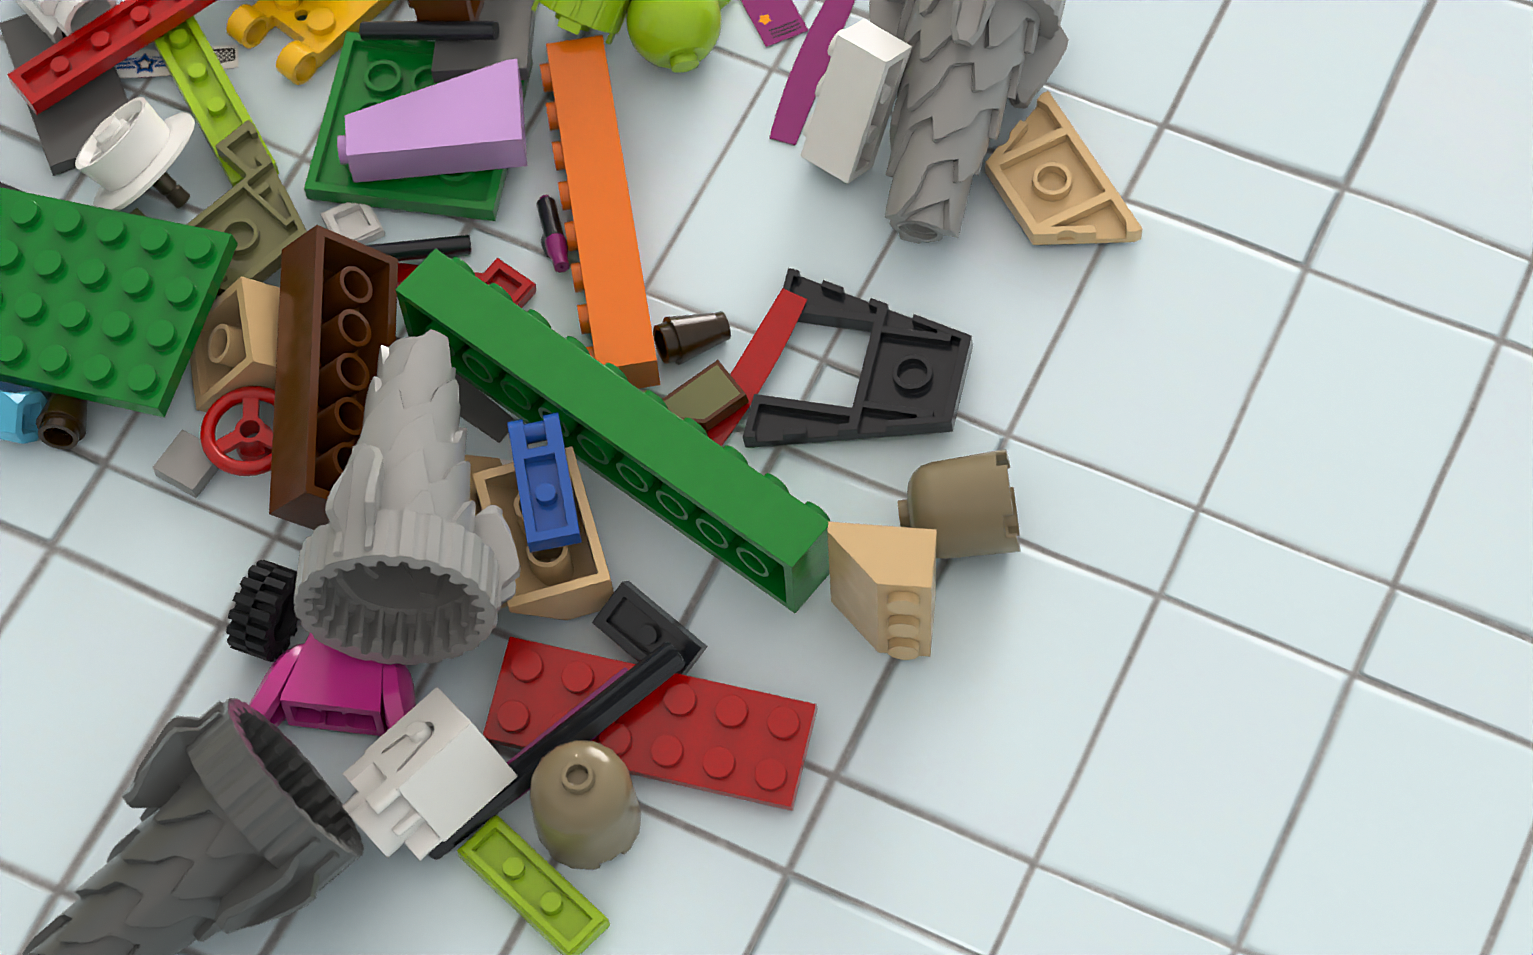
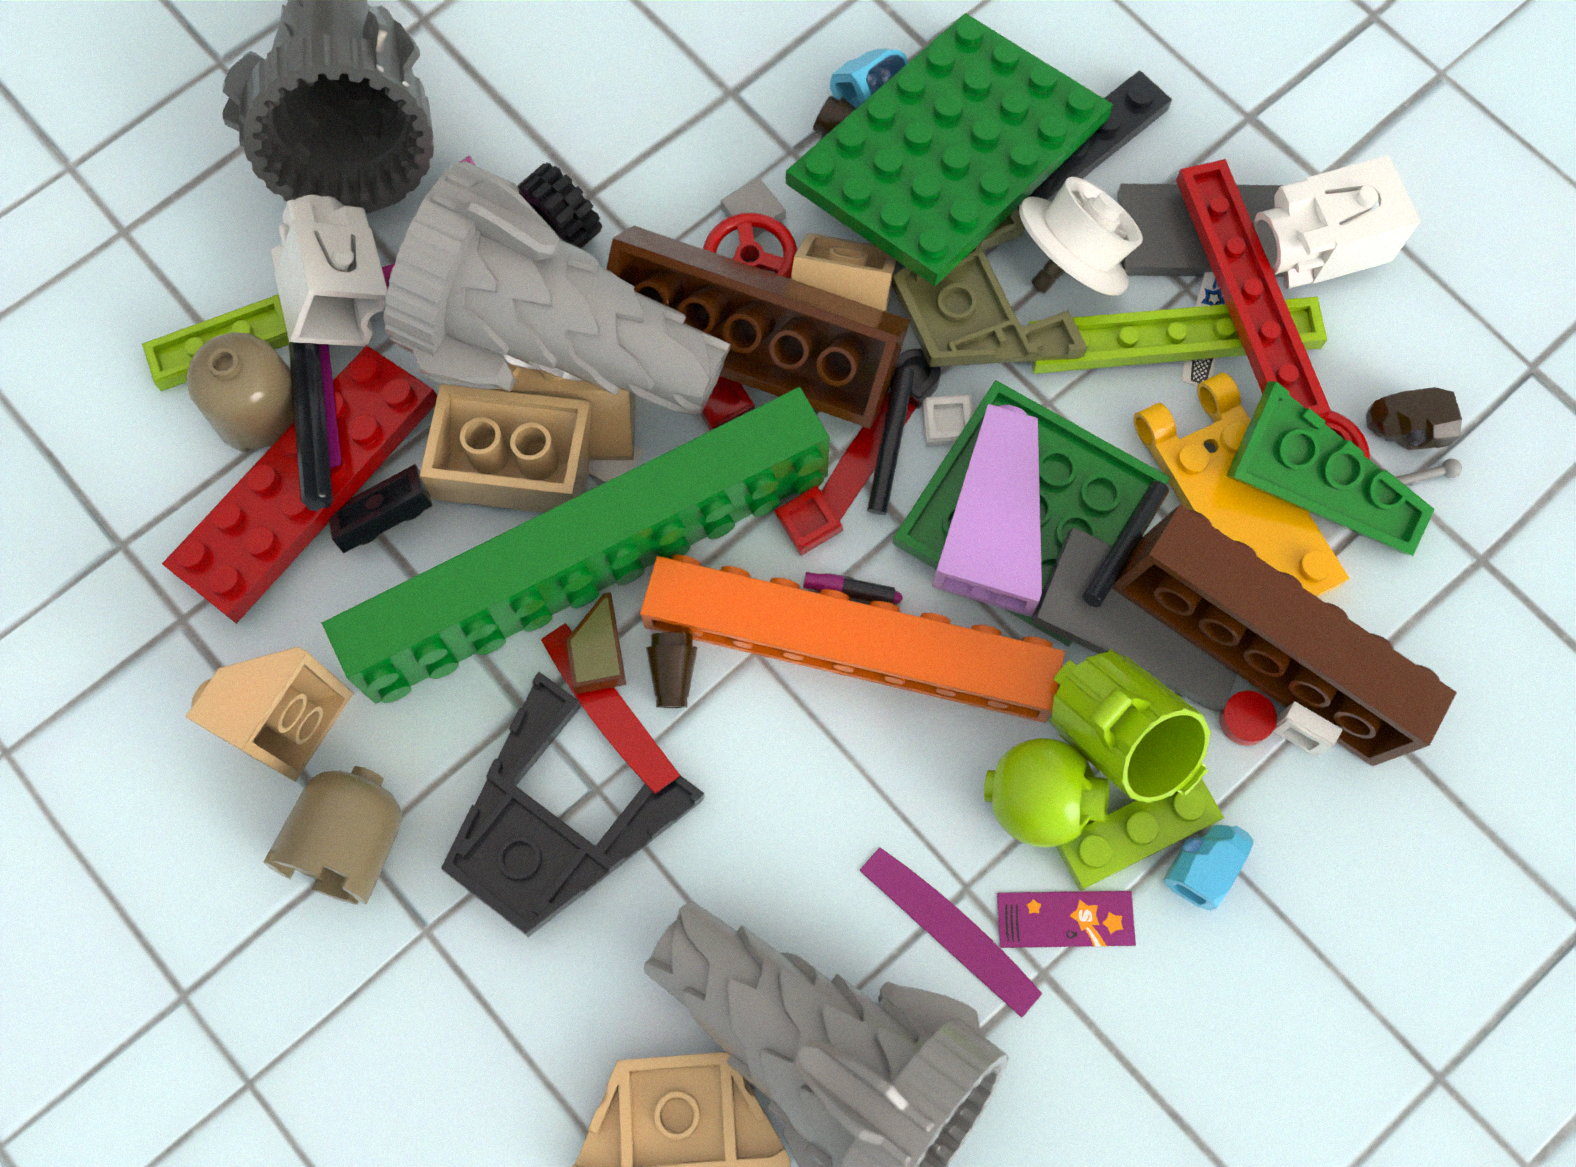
camera: 110 degrees right, 10 degrees up
blue plate [507,412,582,553] -> none
white brick [801,19,912,184] -> none

